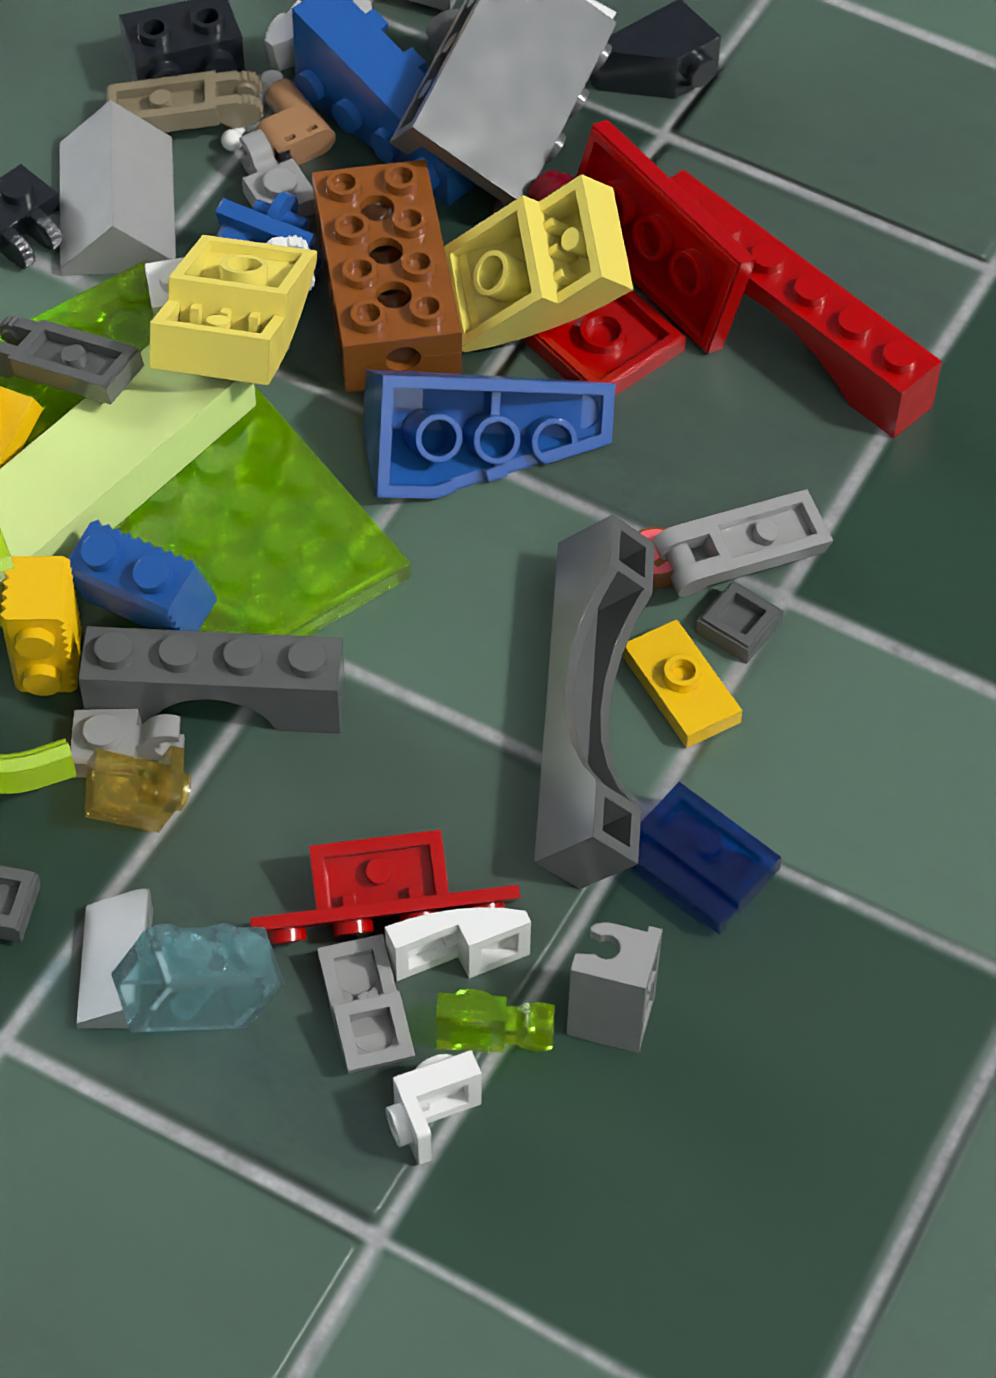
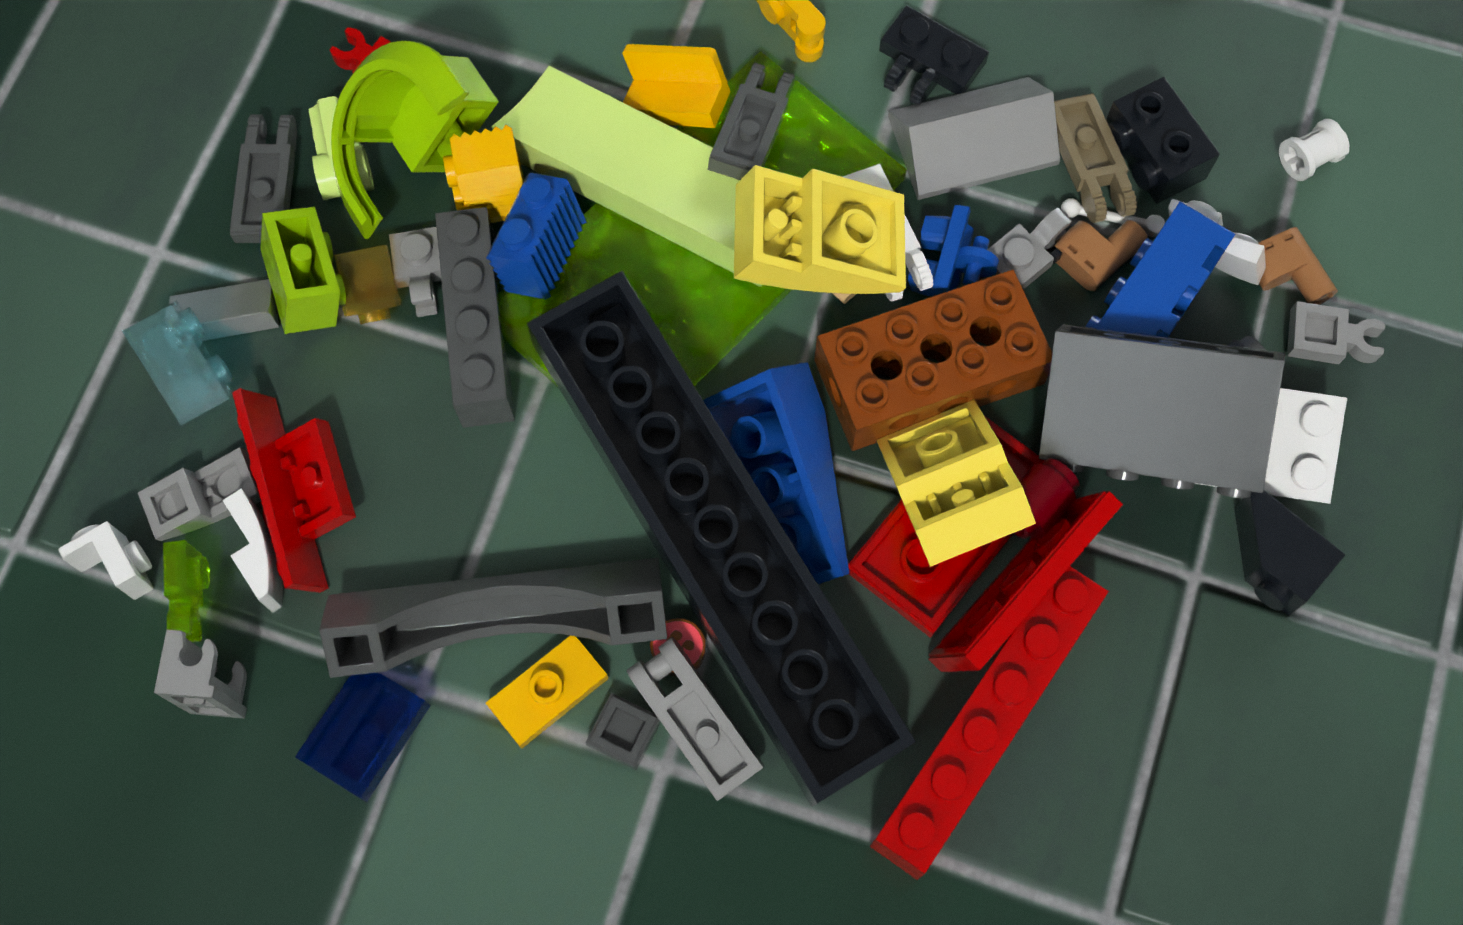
camera: 80 degrees right, 15 degrees up
none -> lime brick [261,207,346,334]
none -> black brick [527,271,916,807]

